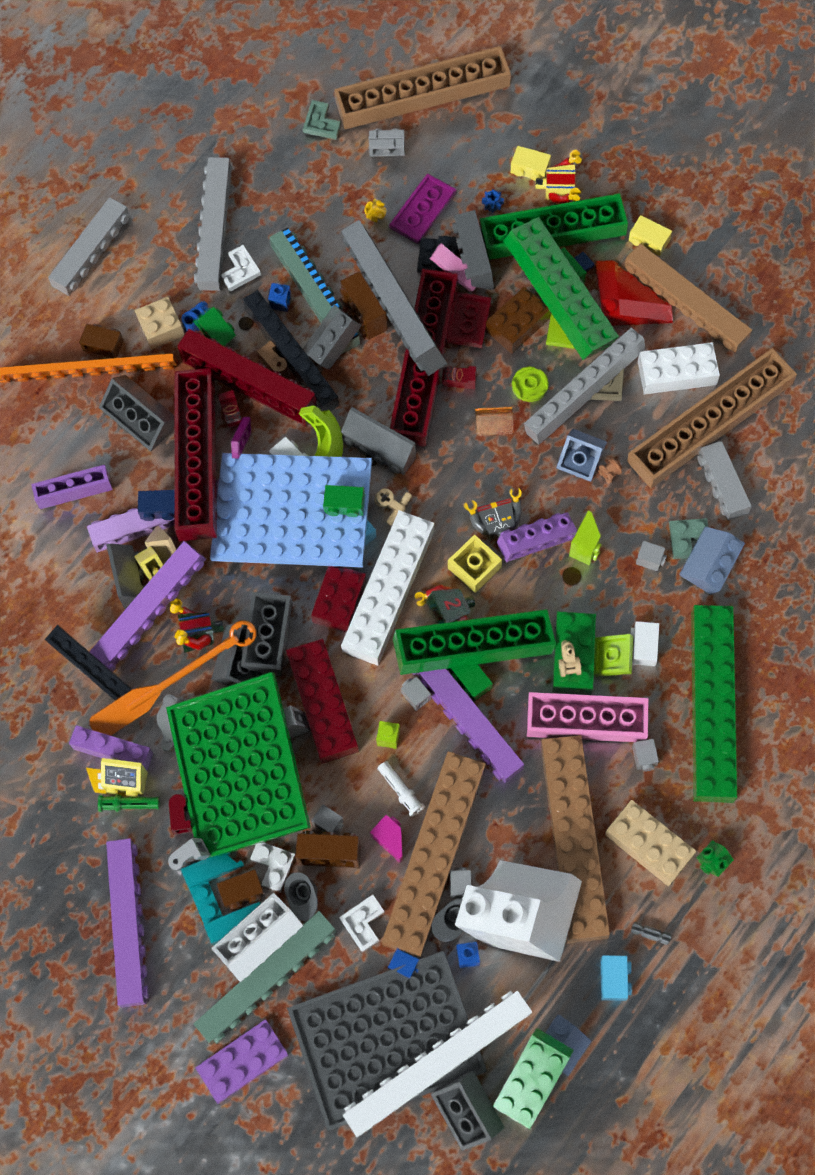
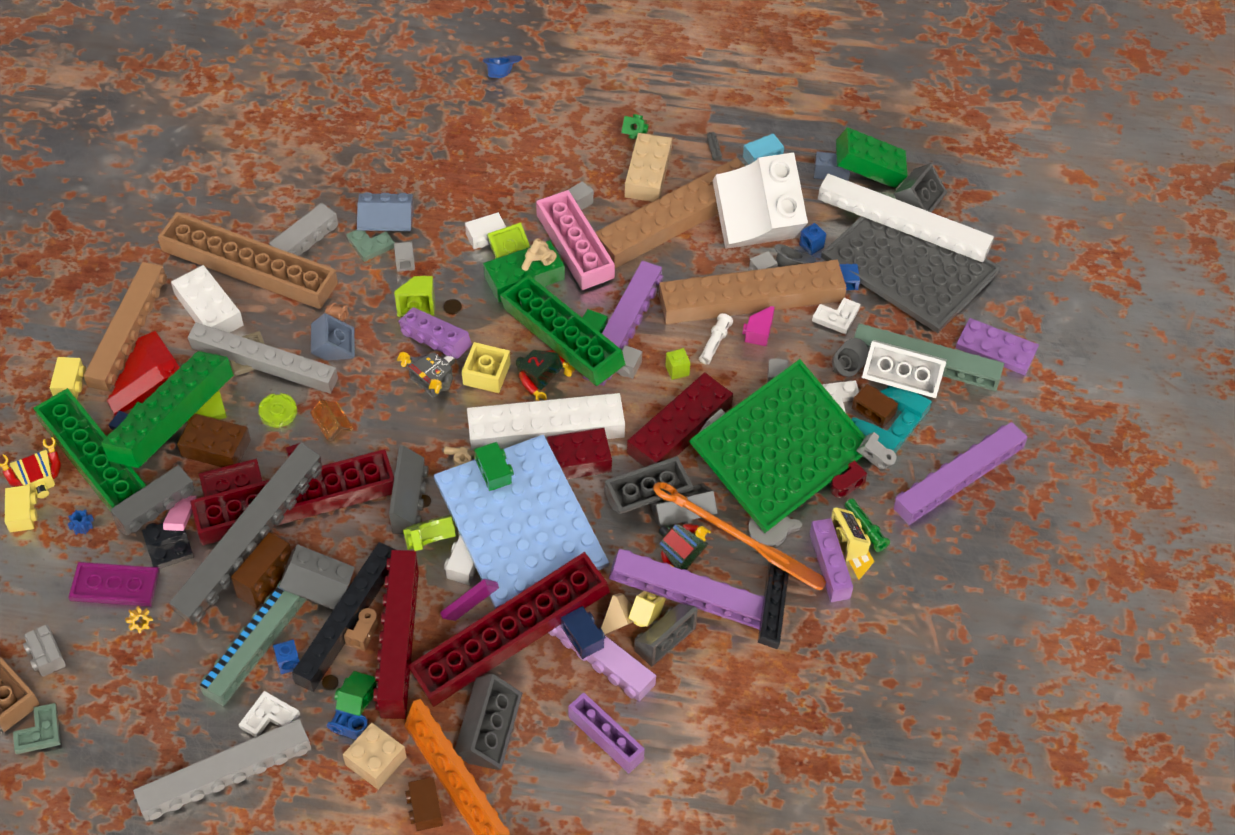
camera: 125 degrees left, 15 degrees down
dark red leg [218,390,242,429] -> none
reddish brown brick [296,831,361,868] -> none
green brick [691,605,737,803] -> none

